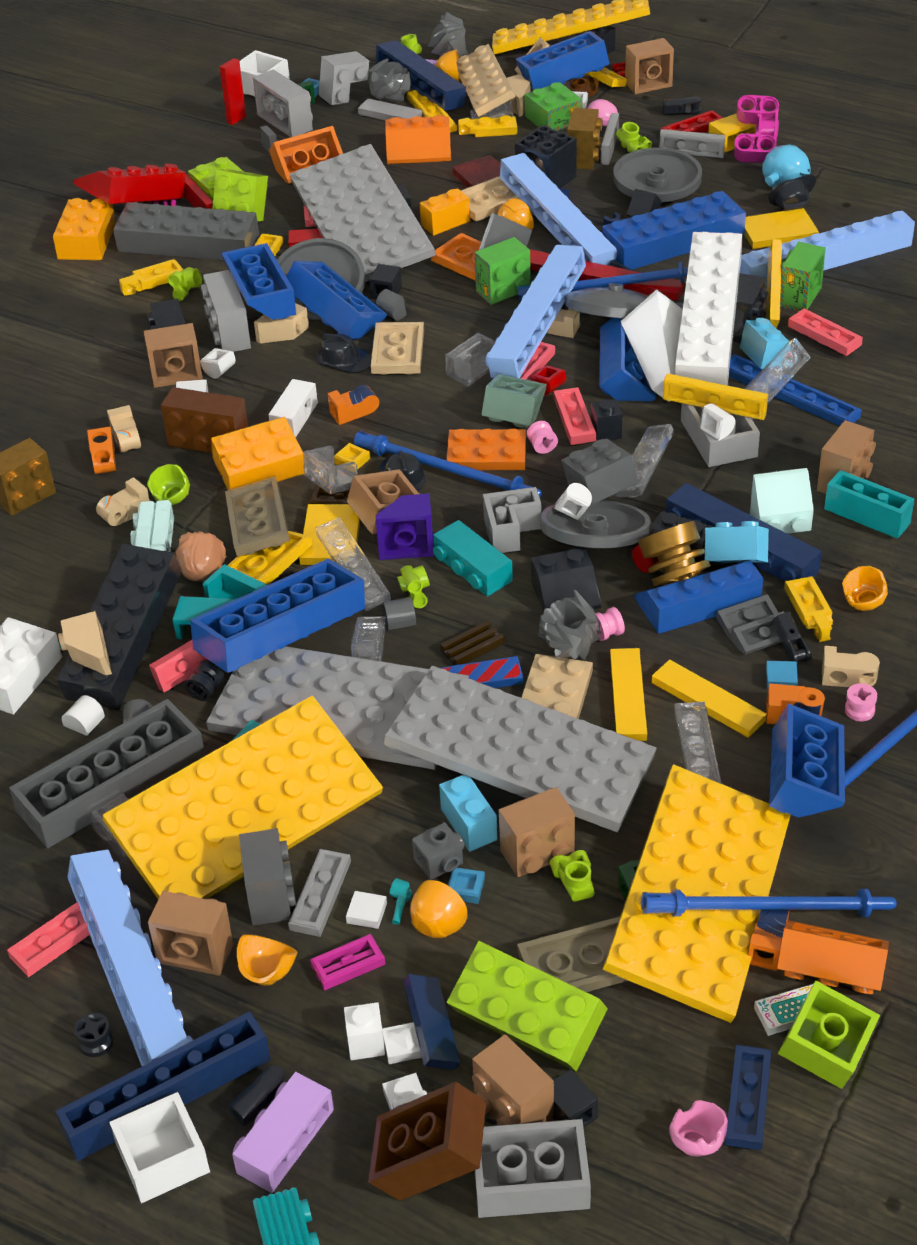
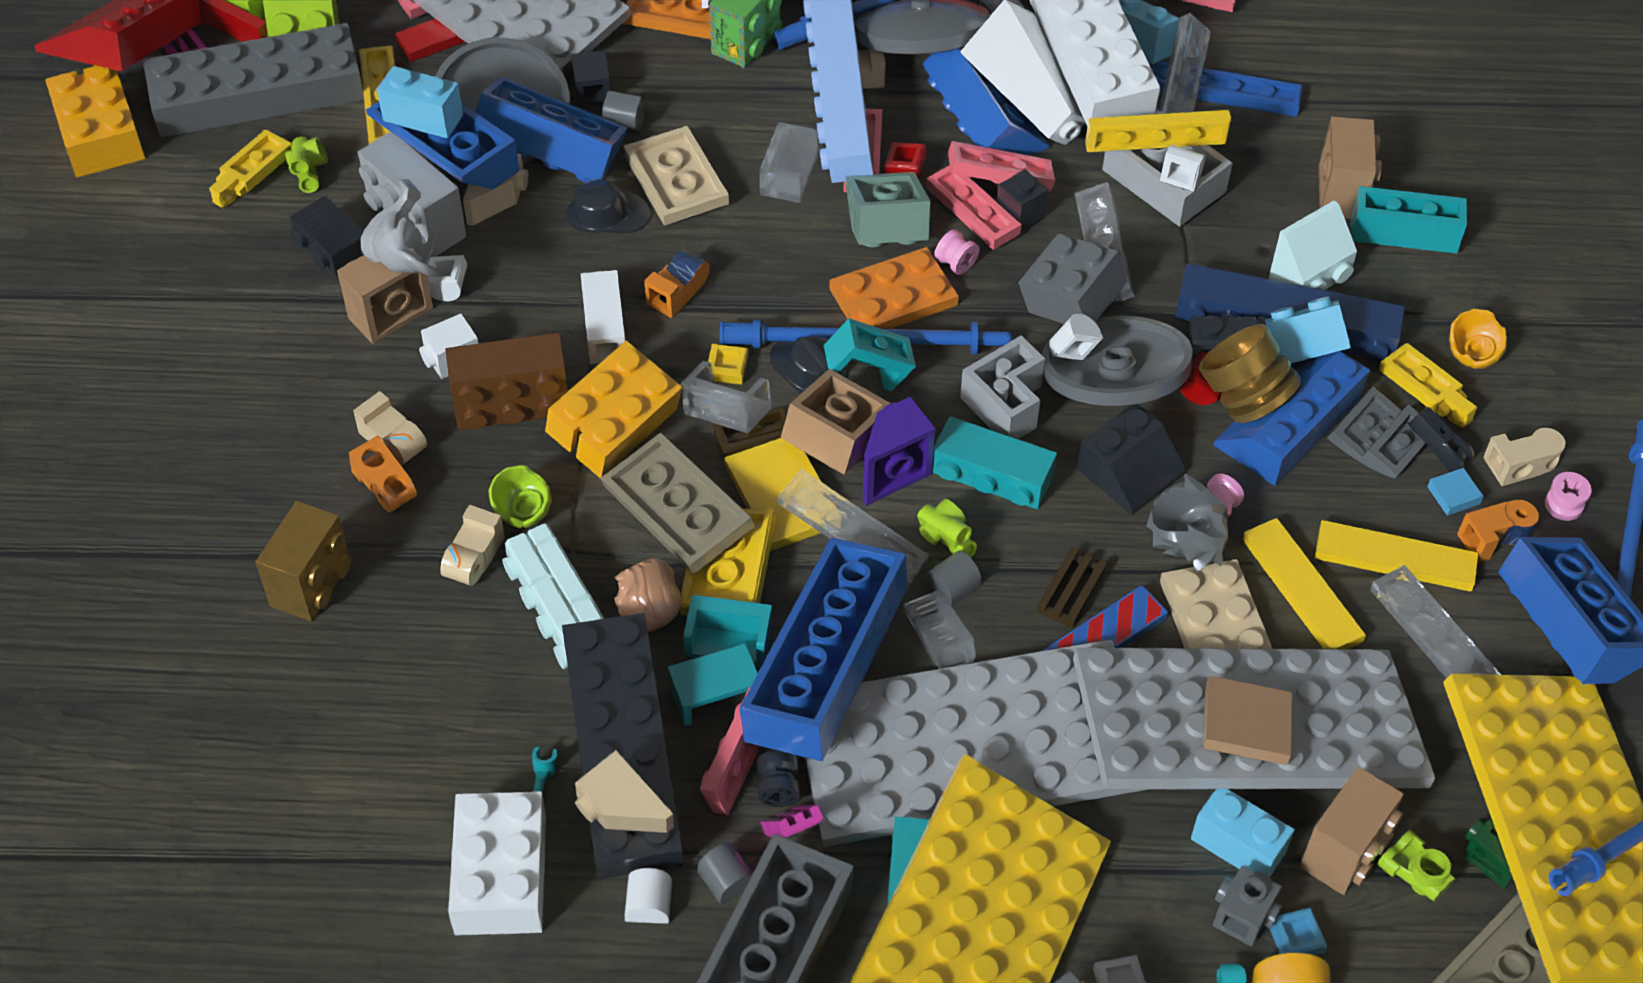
camera: 30 degrees left, 10 degrees up
none -> light grey piece [361,179,439,277]
none -> medium azure brick [377,66,463,138]
none -> dark pink tile [760,805,824,837]
none -> teal panel [824,318,916,391]
none -> coral plate [948,141,1055,191]
none -> medium nougat tile [1203,676,1292,765]

